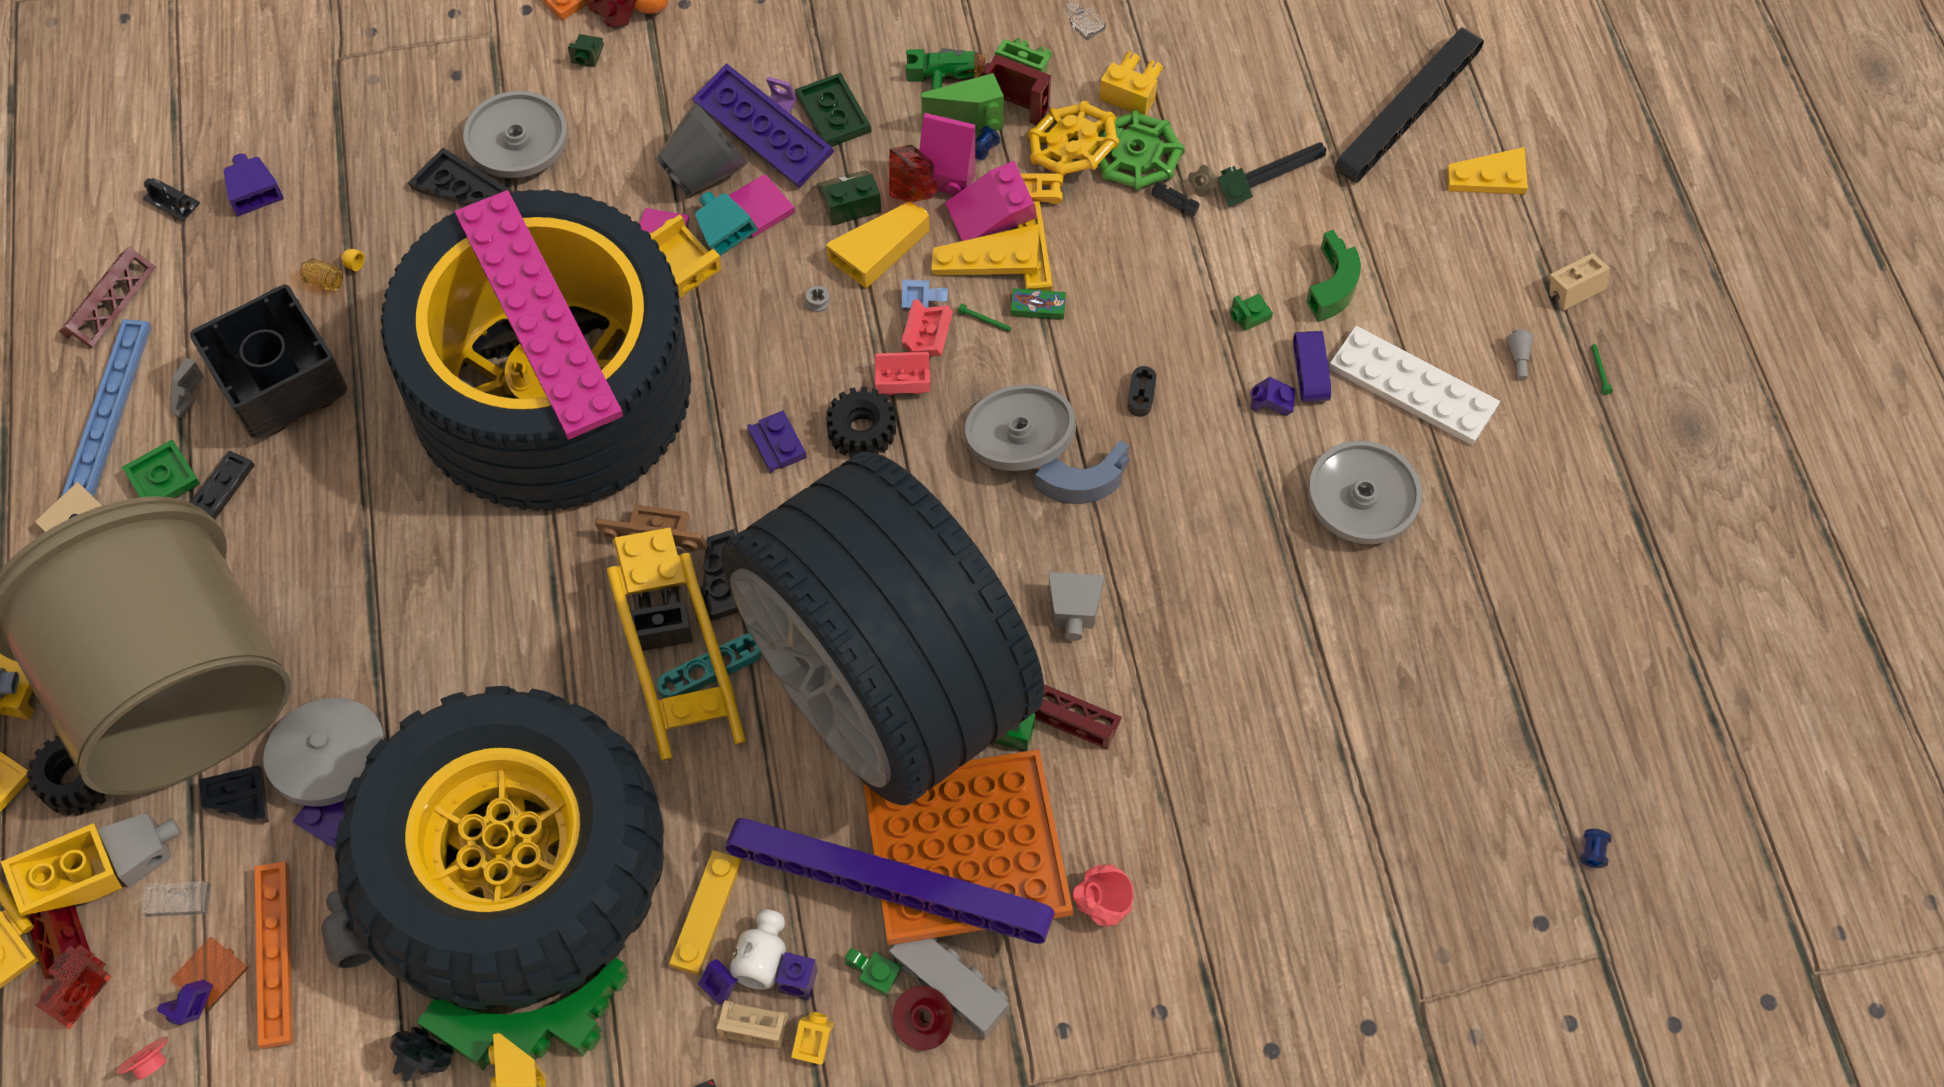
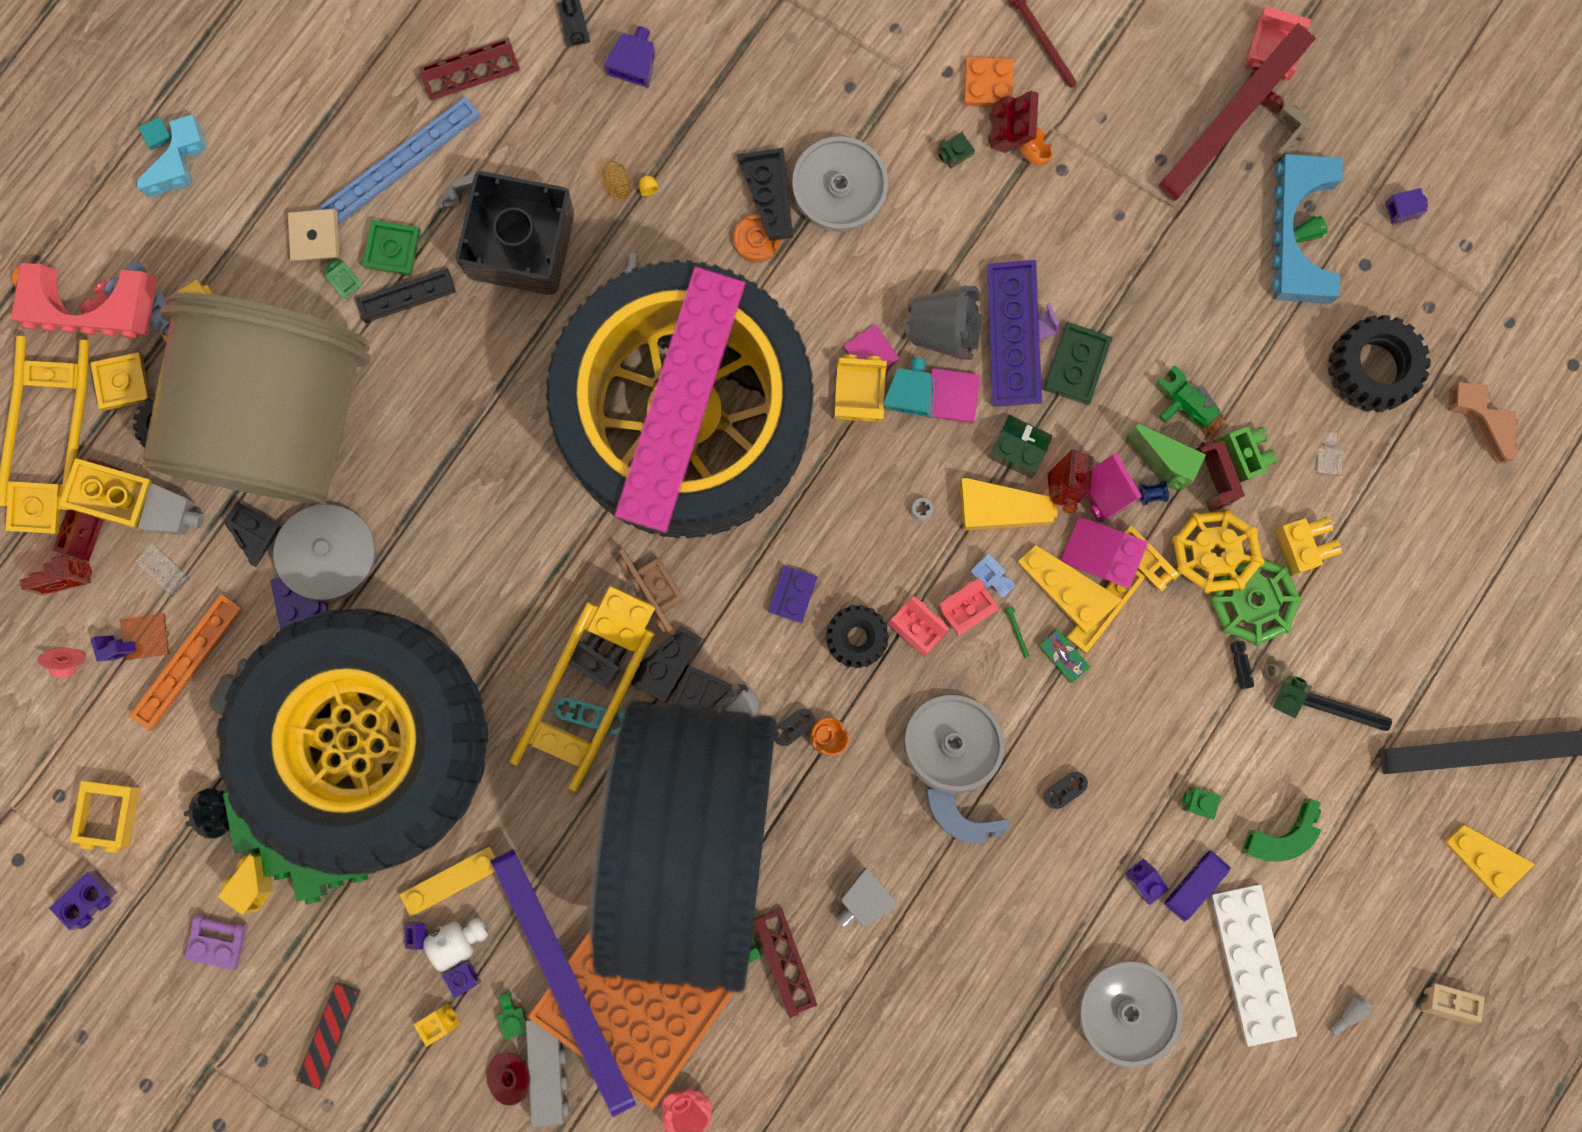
camera: 40 degrees right, 20 degrees up
tan hinge [716,1000,789,1049] -> none
green piece [1591,344,1613,395] -> none

